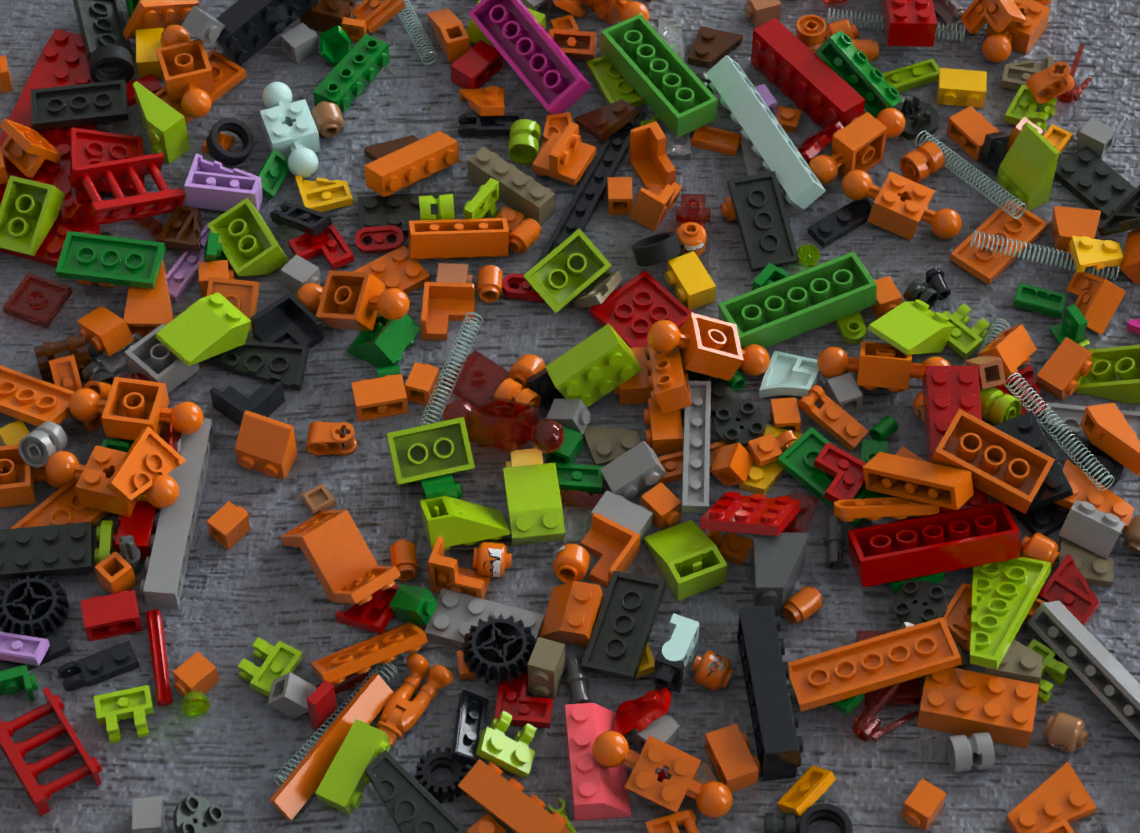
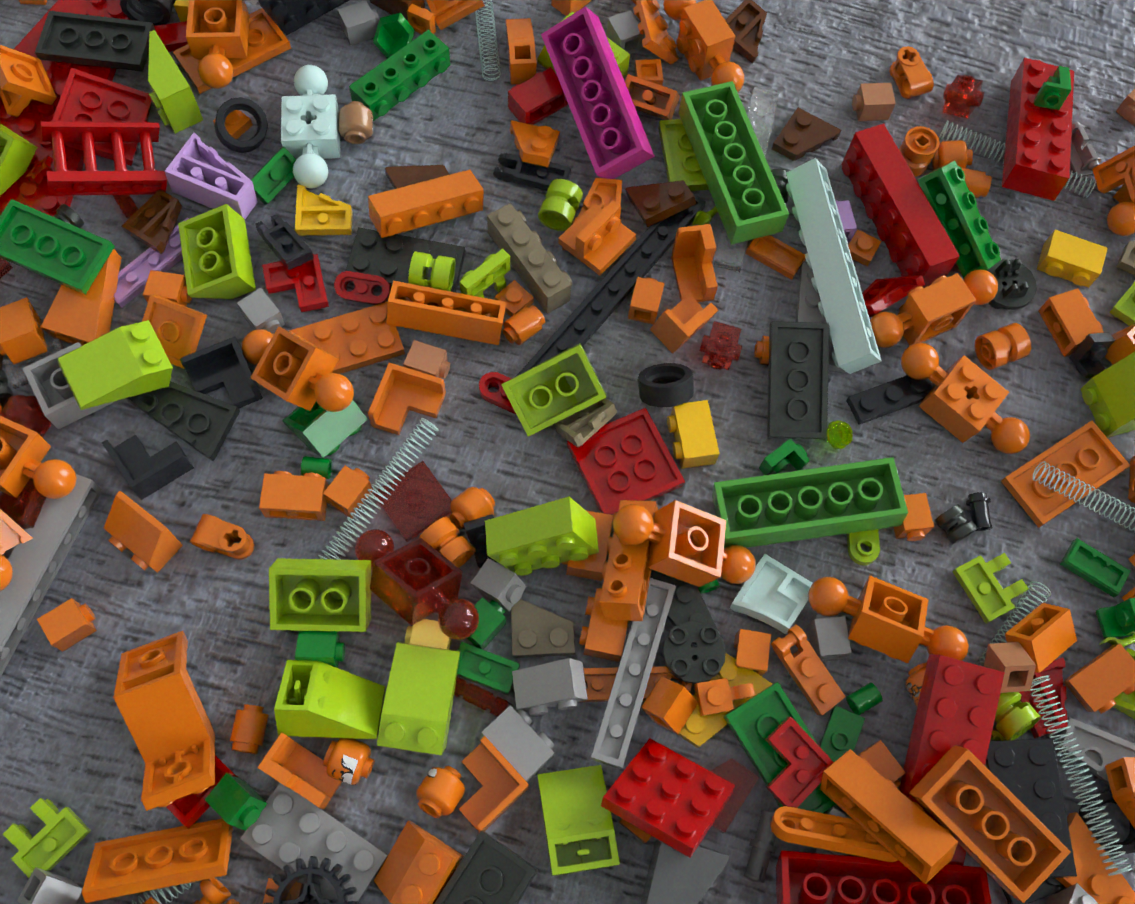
camera: 10 degrees right, 15 degrees up
green bracket [203,232,229,262] -> none
medium nougat tile [300,483,337,516] -> none
orange brick [477,265,503,303] -> none
orange brick [641,482,682,531] -> none
orange head [675,222,707,256] -> none
lime slope [867,299,955,355] -> none
lime tile [882,58,940,92] -> none
light aqua piece [915,131,1026,219] -> none

